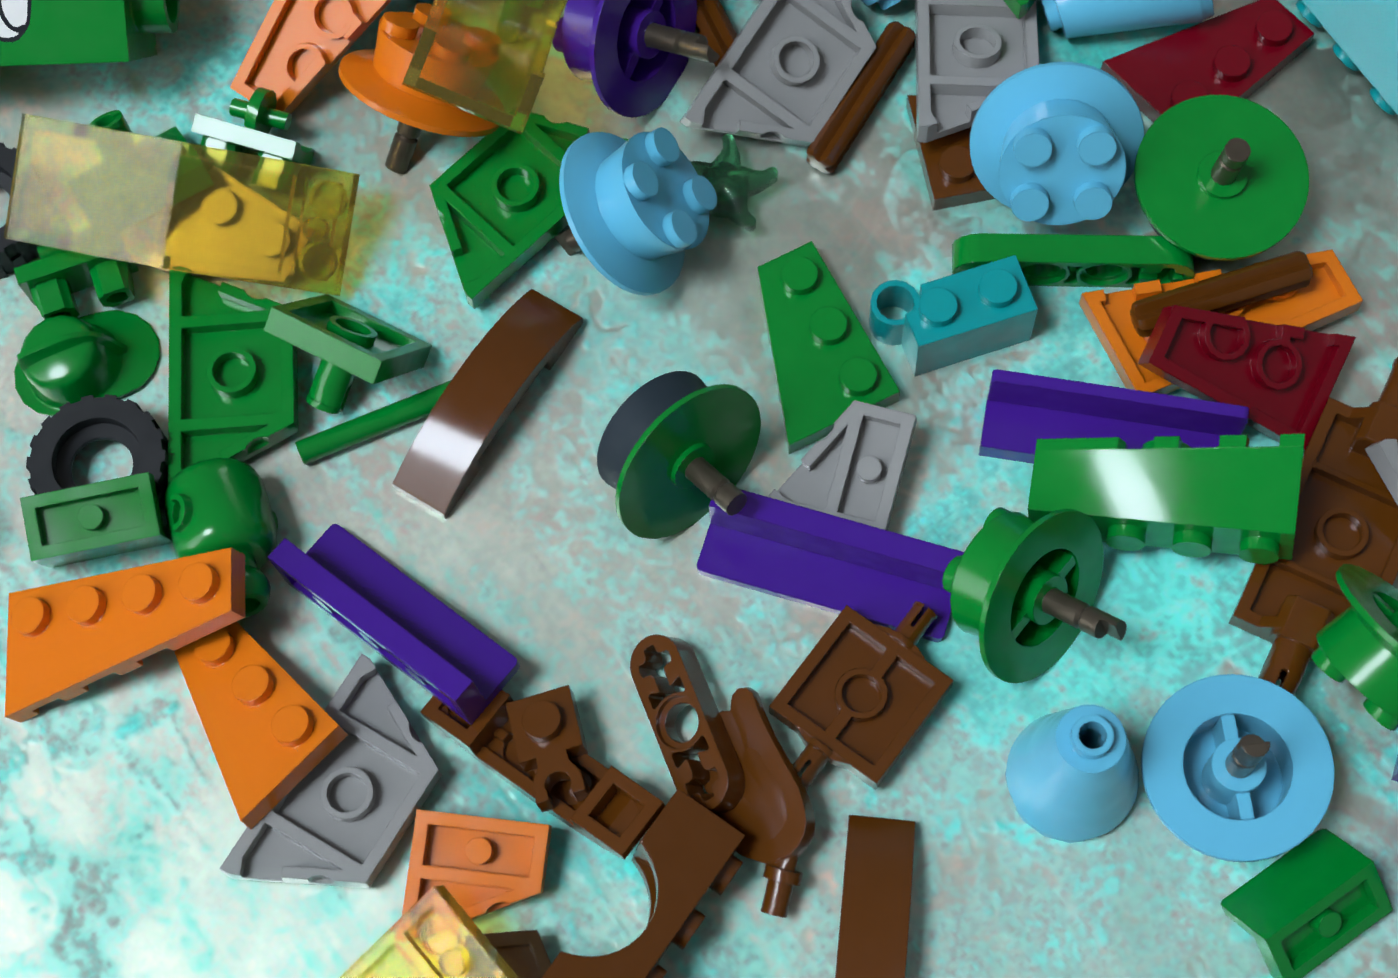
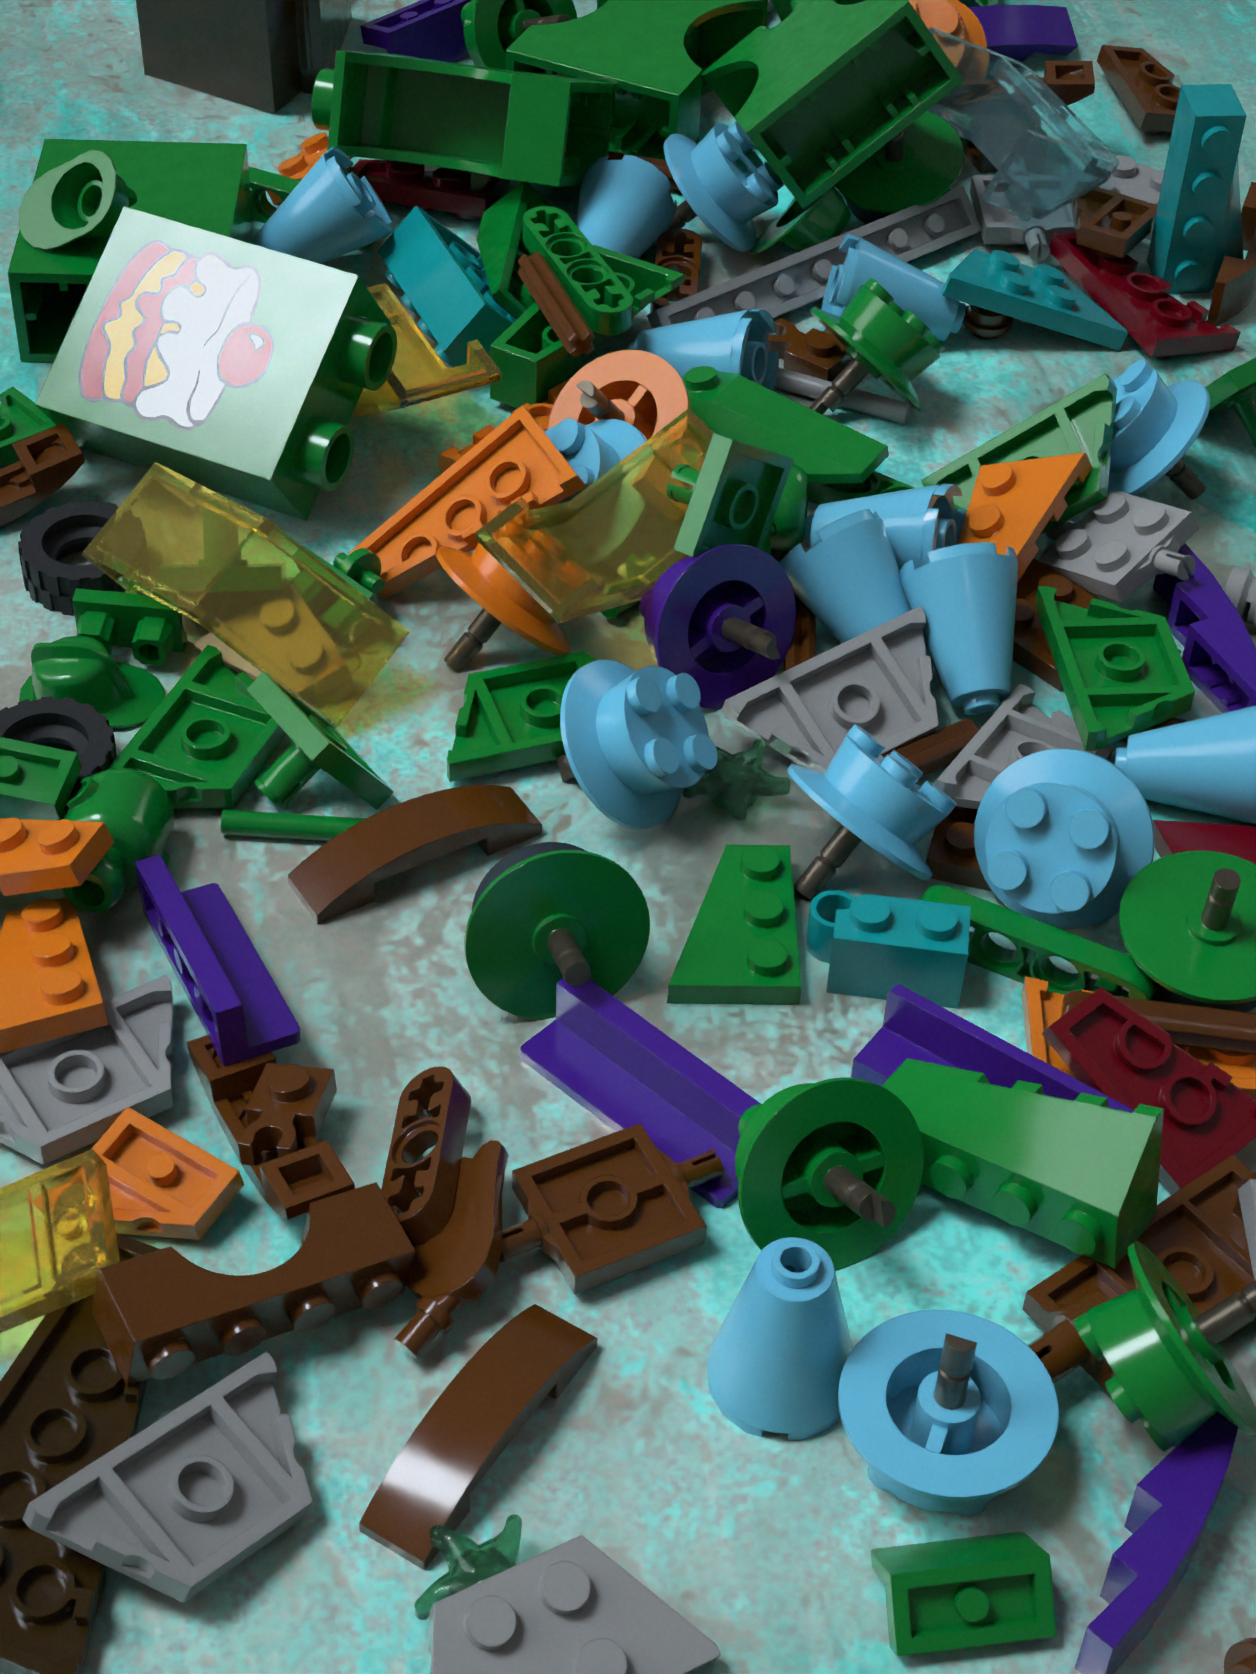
camera: 20 degrees right, 25 degrees down
light grey wing [768,400,917,531] -> none
none -> medium azure piece [787,724,957,899]

